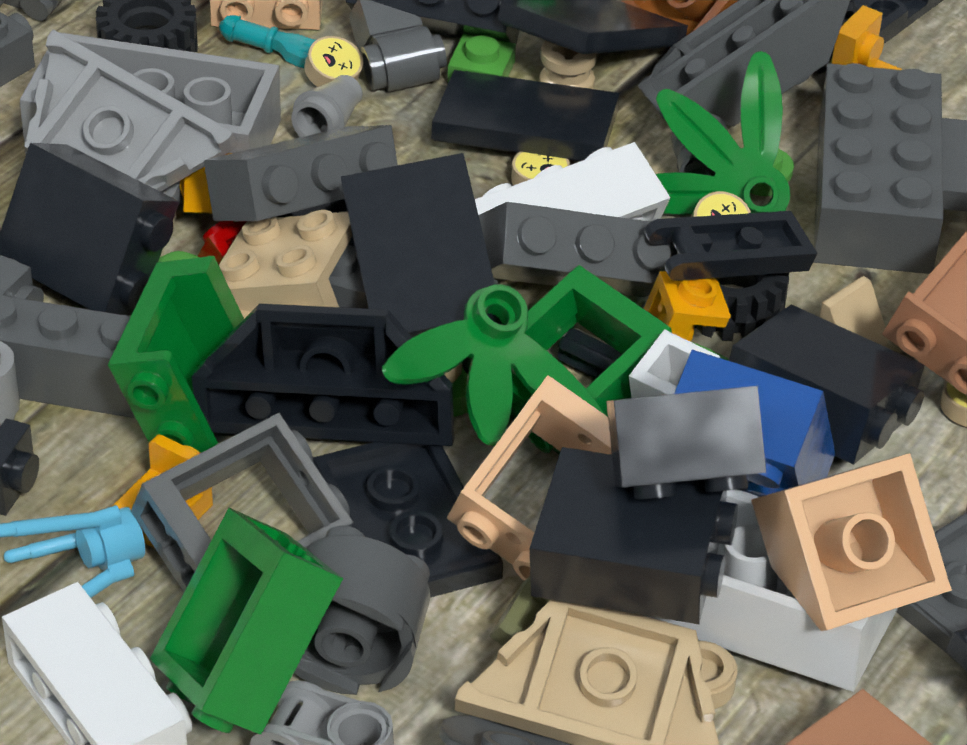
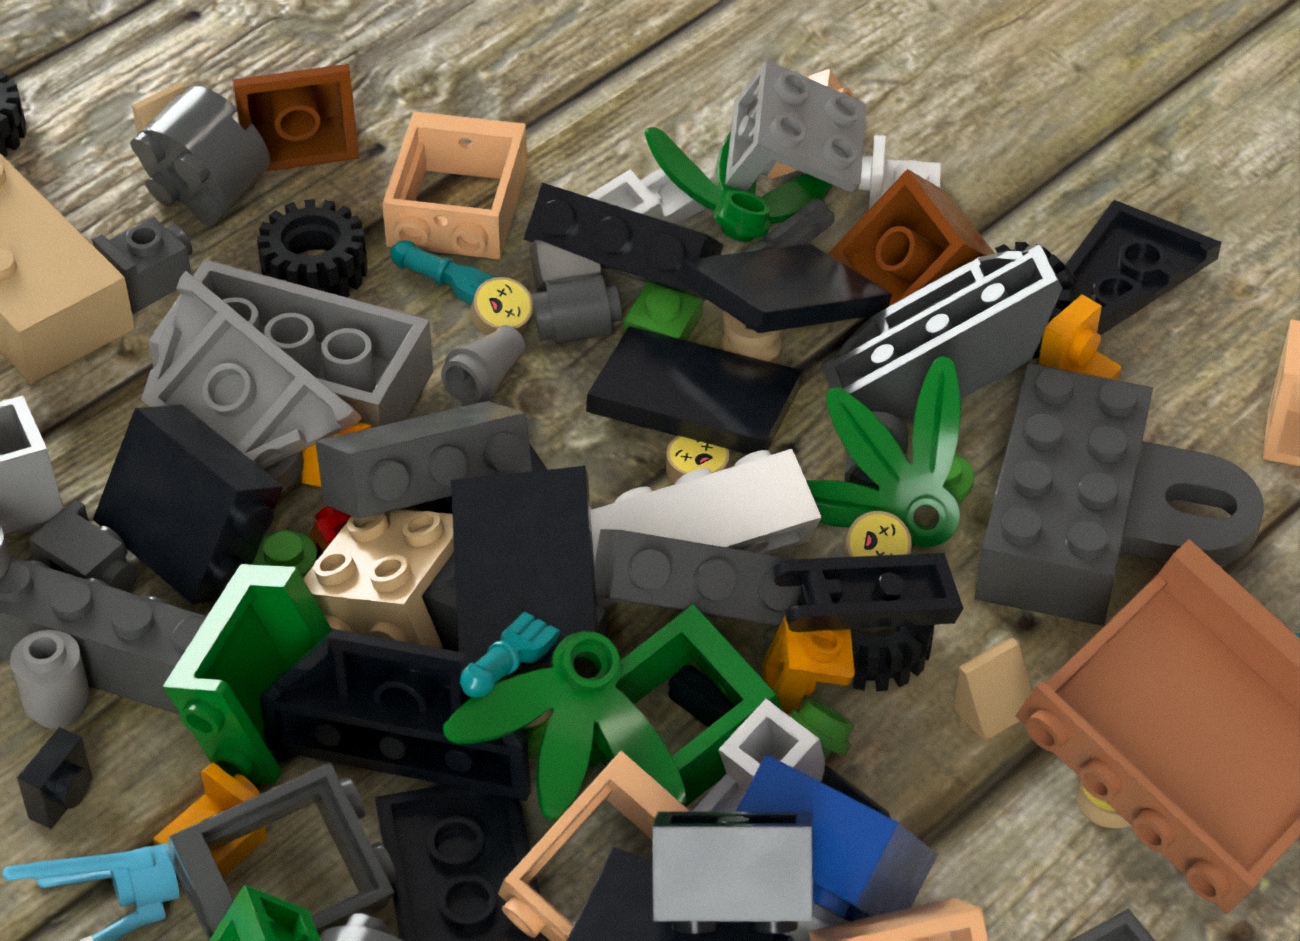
camera: 10 degrees right, 5 degrees up
black brick [729,304,925,465] -> none
none -> teal piece [460,612,561,698]

